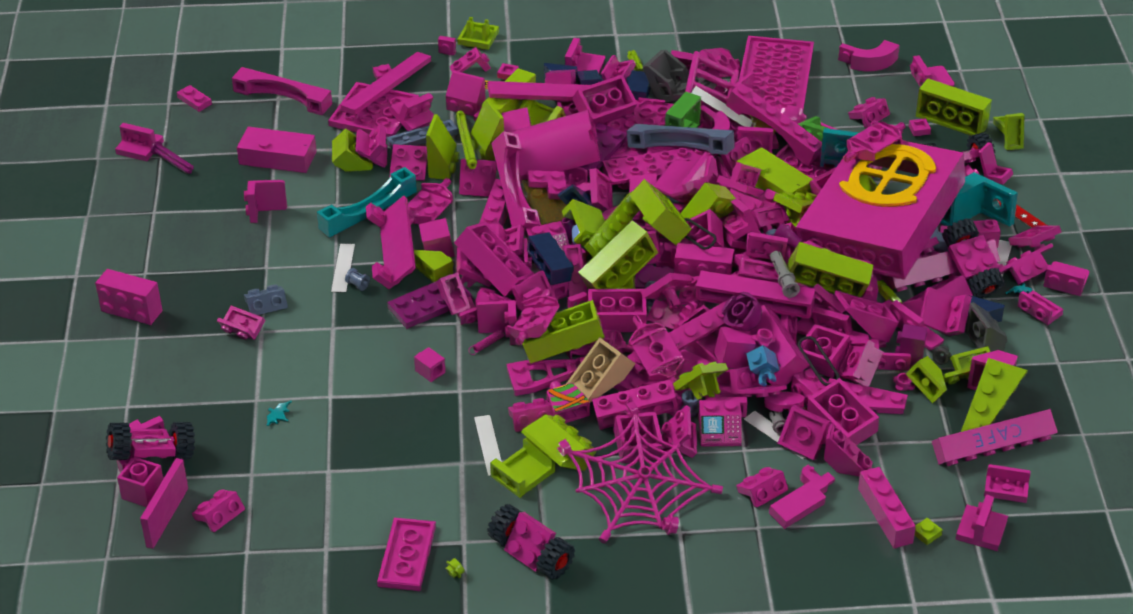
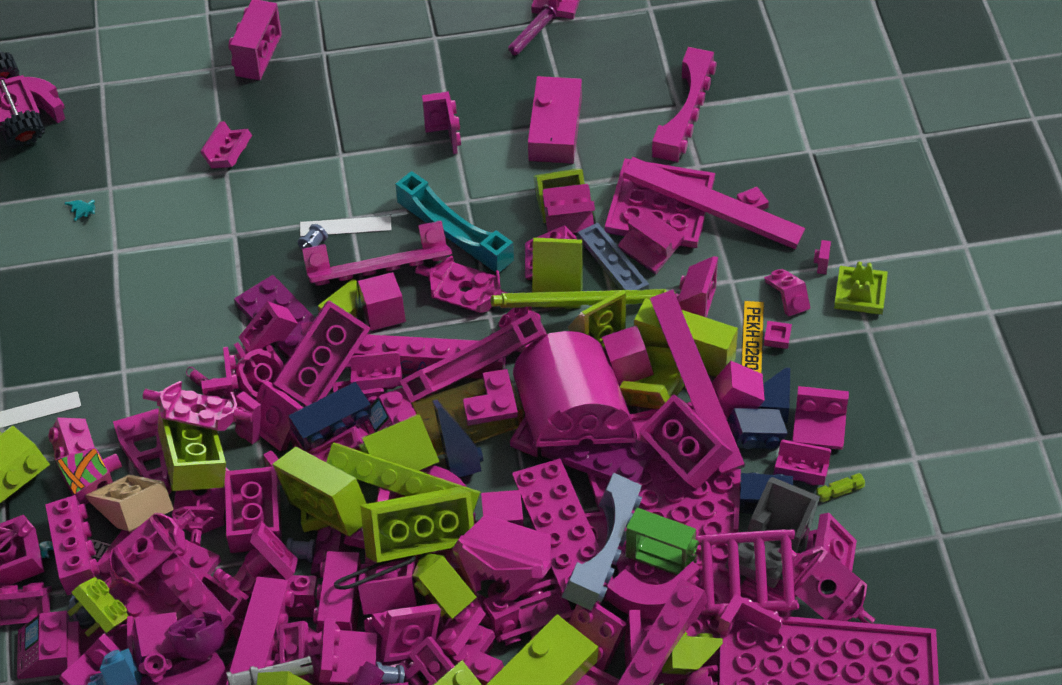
camera: 85 degrees right, 10 degrees up
dark pink plate [177,85,212,112] -> none
sand blue bracket [244,284,288,315] -> none
dark pink brick [414,347,446,382] -> none
dark pink bracket [576,168,613,212] -> none
white sticker [692,86,752,127] -> none
dark pink bracket [717,162,765,197] -> none

